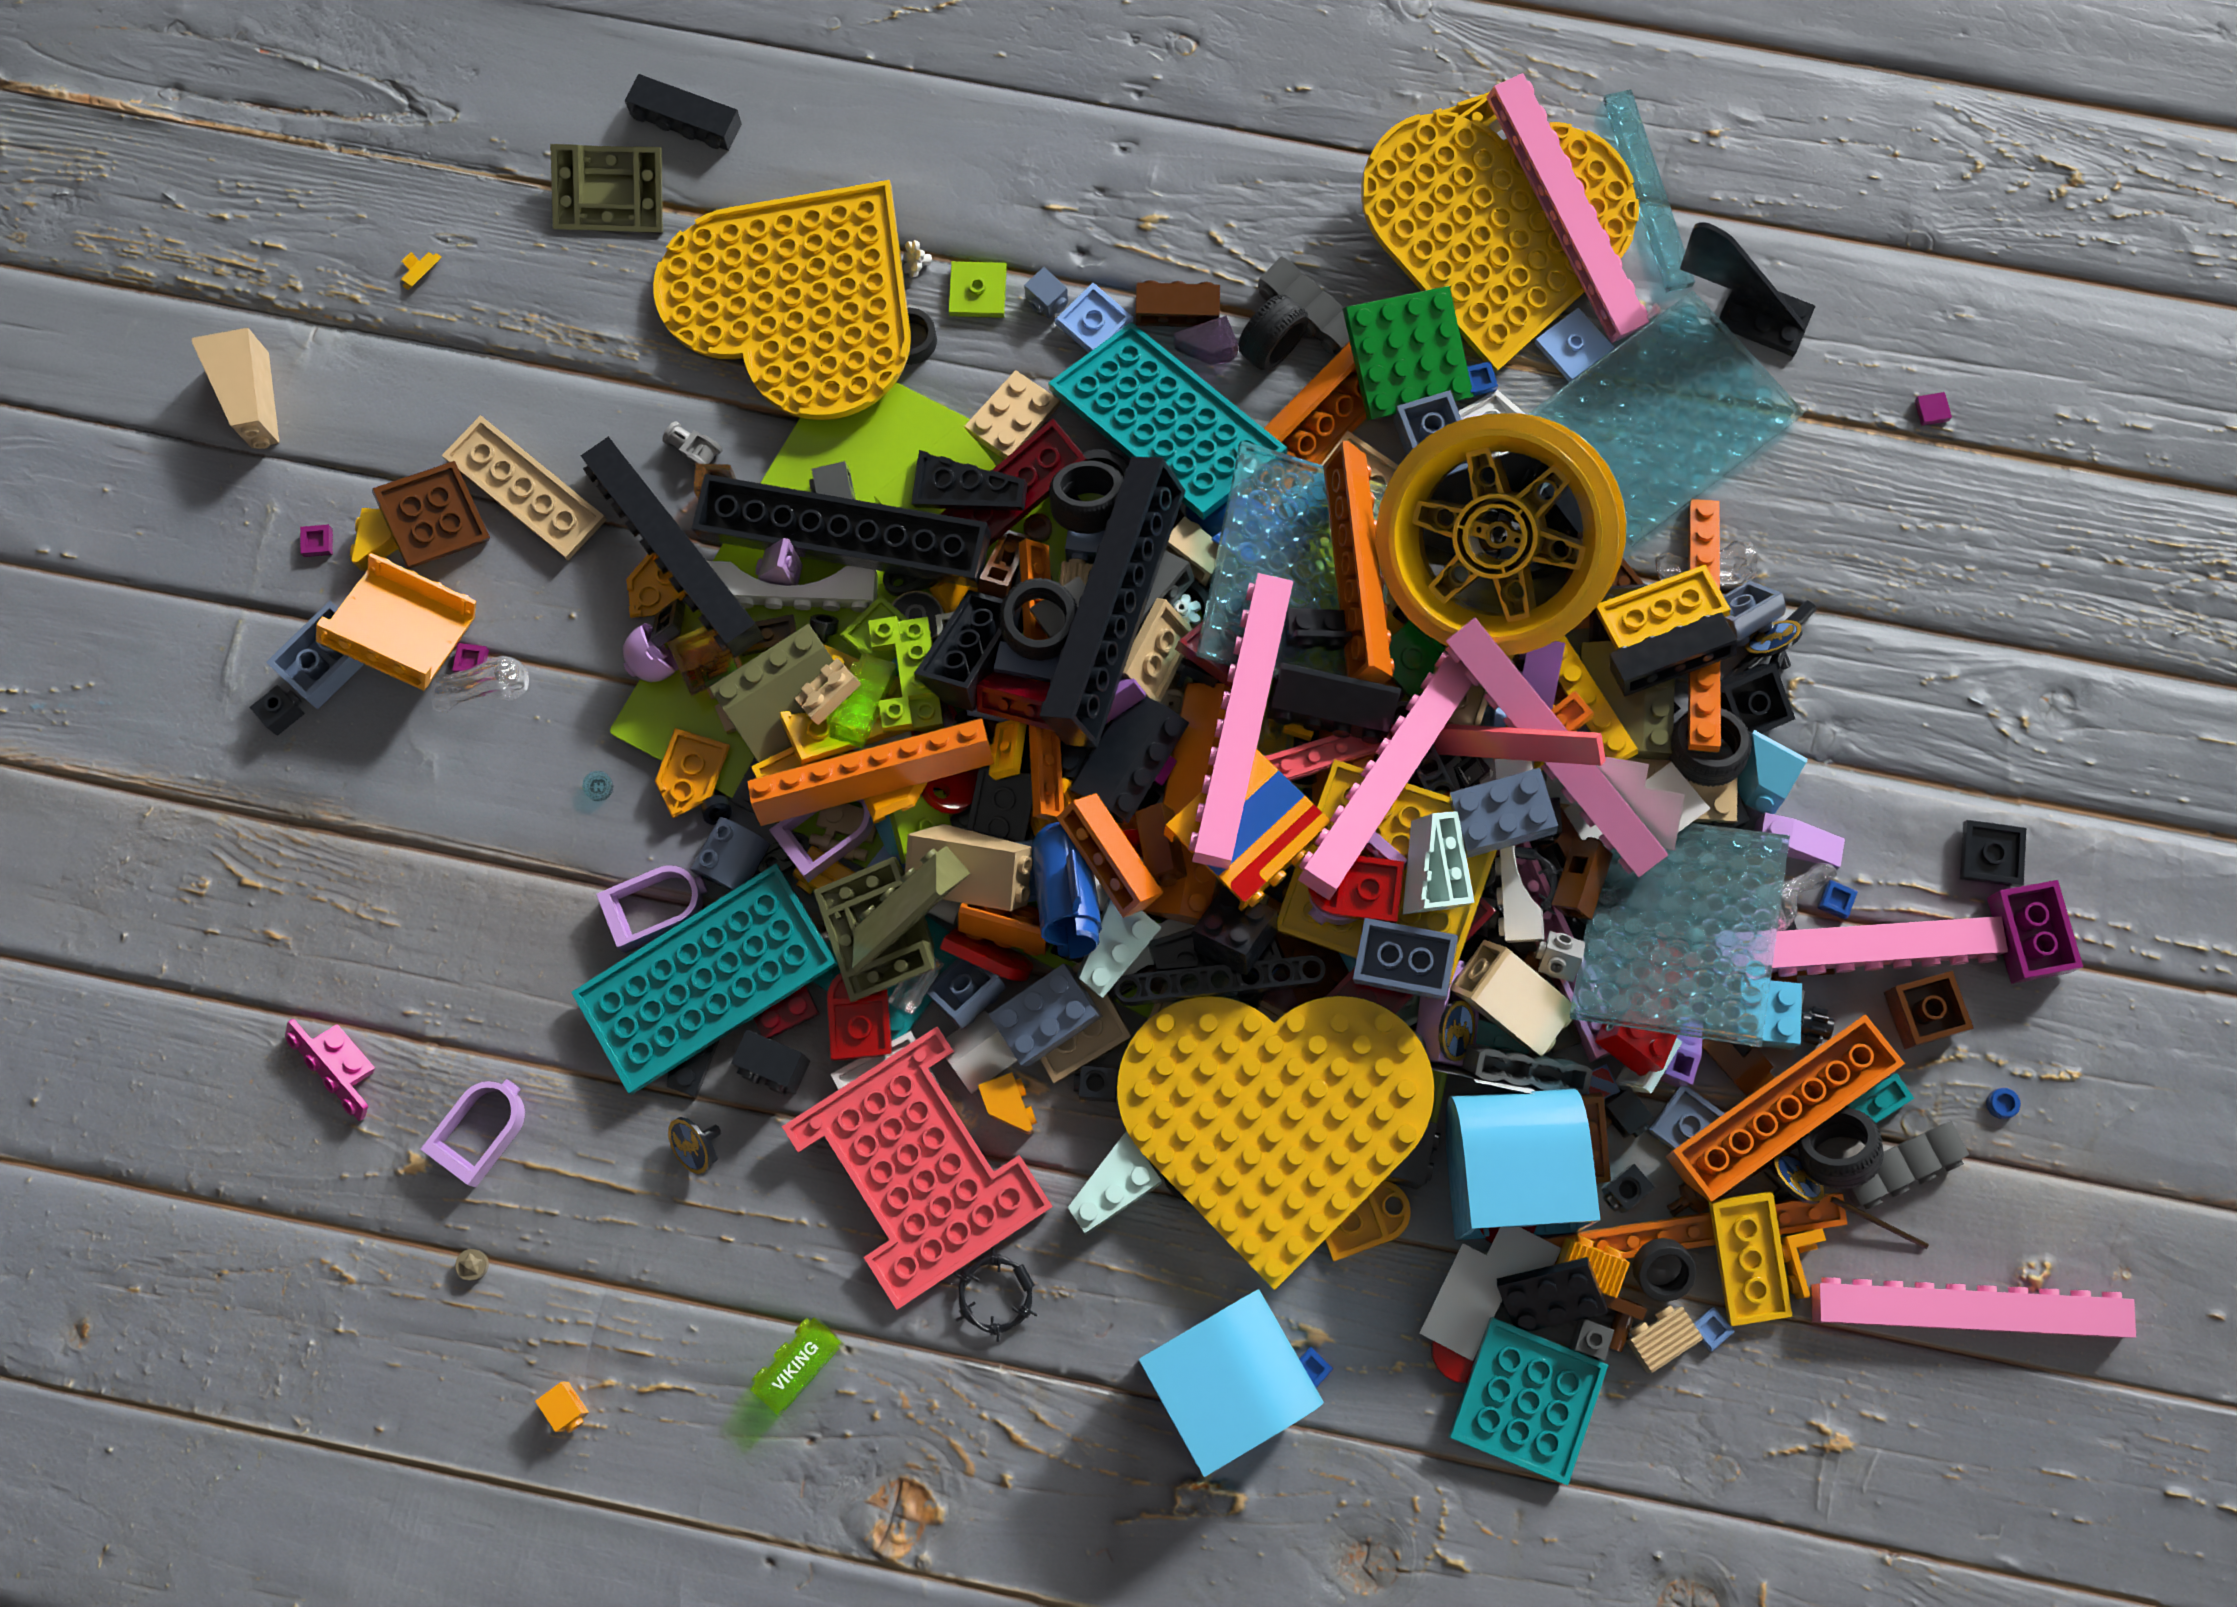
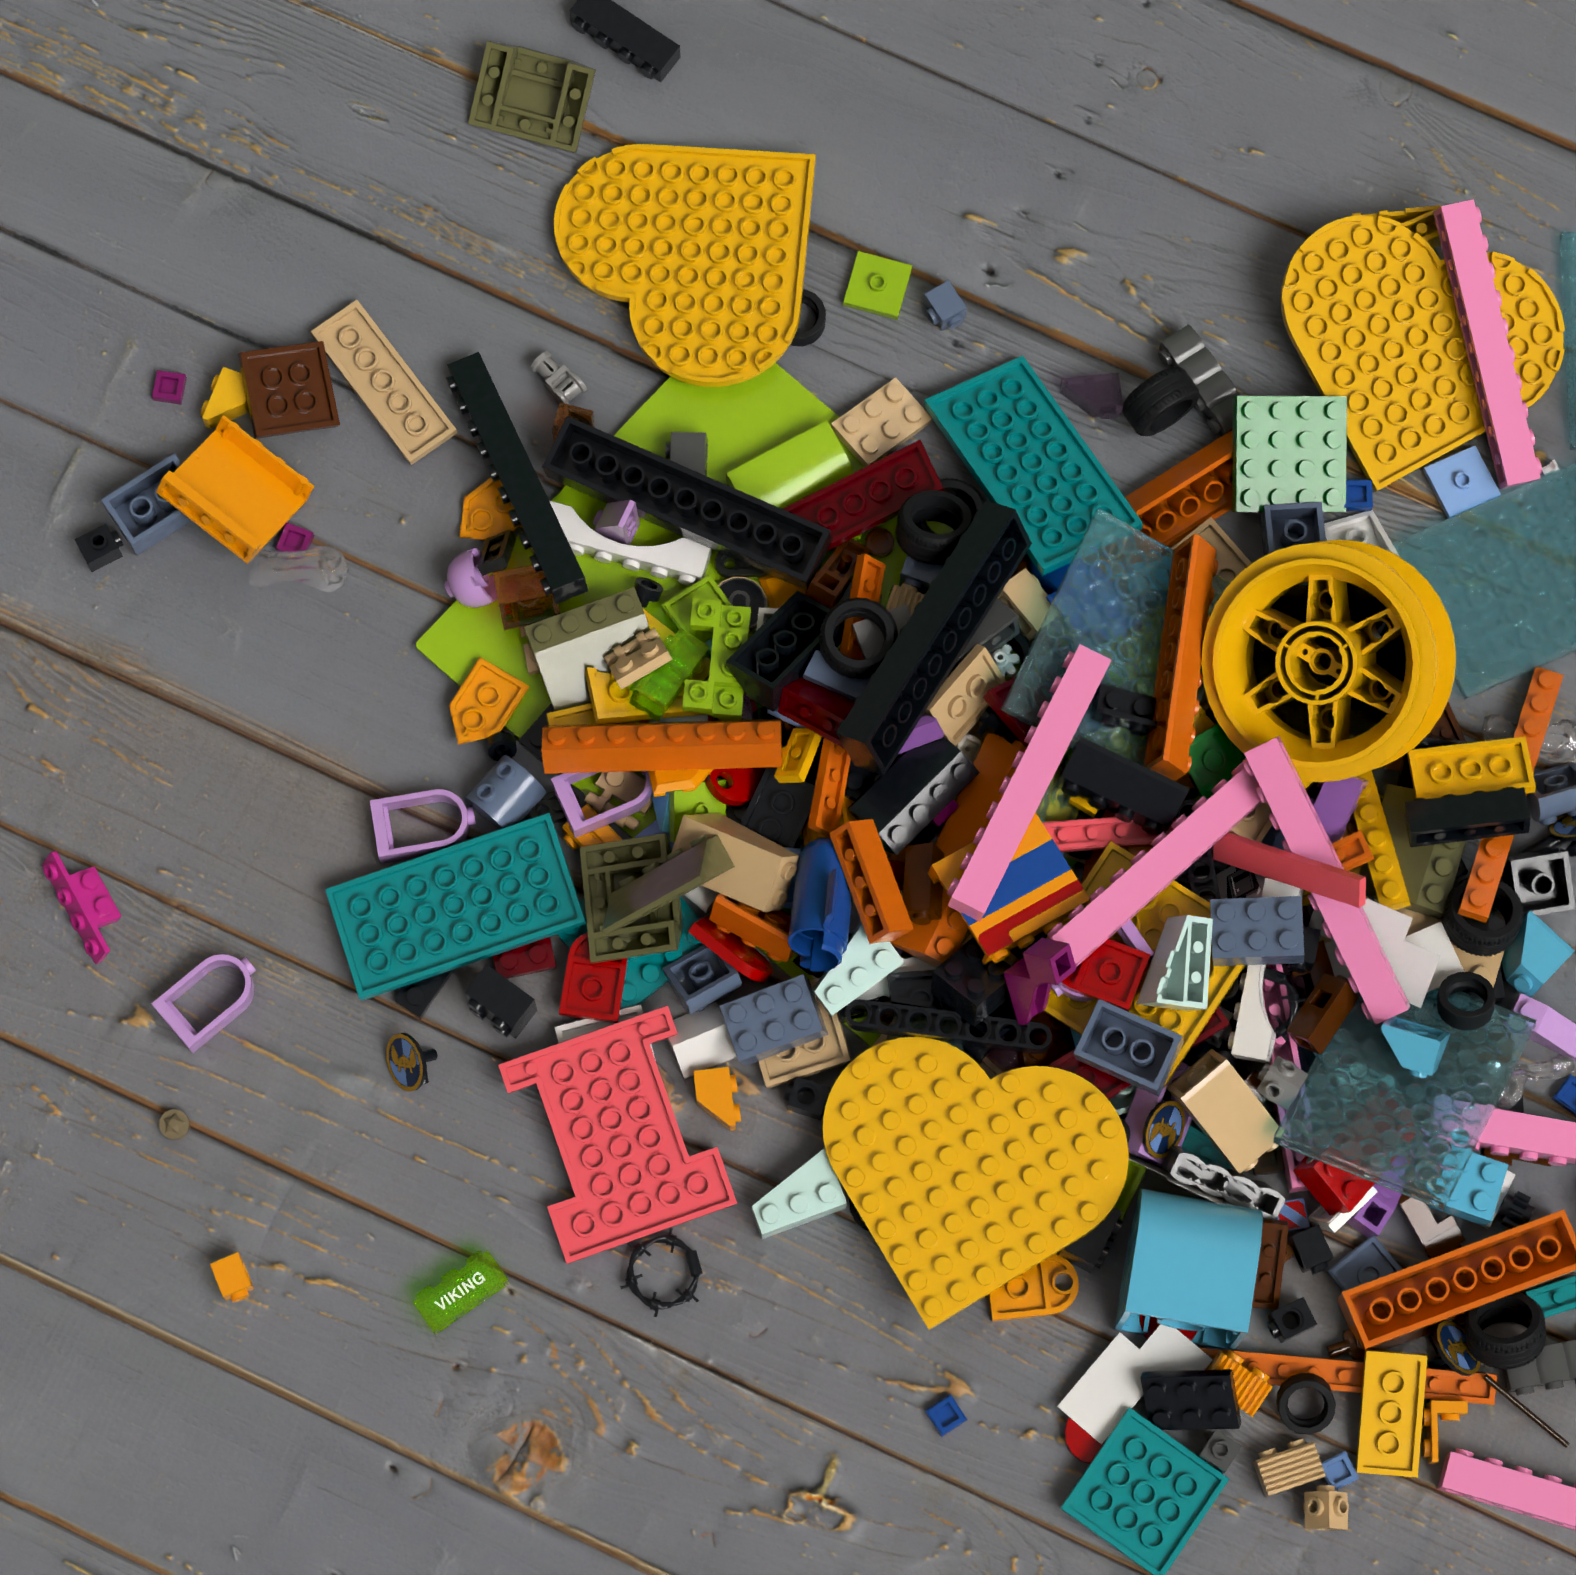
camera: 10 degrees right, 0 degrees up
tan slope [192,328,279,449] -> none
yellow piece [401,252,442,290] -> none
clear light blue tile [582,771,614,801] -> none
dark brown plate [742,614,797,656] -> none
clear plate [888,957,944,1015] -> none
white plant [903,240,932,278] -> none
black wing [911,450,1028,511] -> none
light blue plate [1055,283,1133,353] -> none
reddish brown brick [1136,280,1220,328] -> none
medium azure brick [1138,1289,1324,1477] -> none
reddish brown piece [1602,1293,1647,1352] -> none
none -> magenta arch [1004,938,1077,1025]
none -> tan brick [1303,1485,1349,1531]
none -> medium azure slope [1381,1016,1450,1078]
none -> black tyre [1437,972,1496,1030]

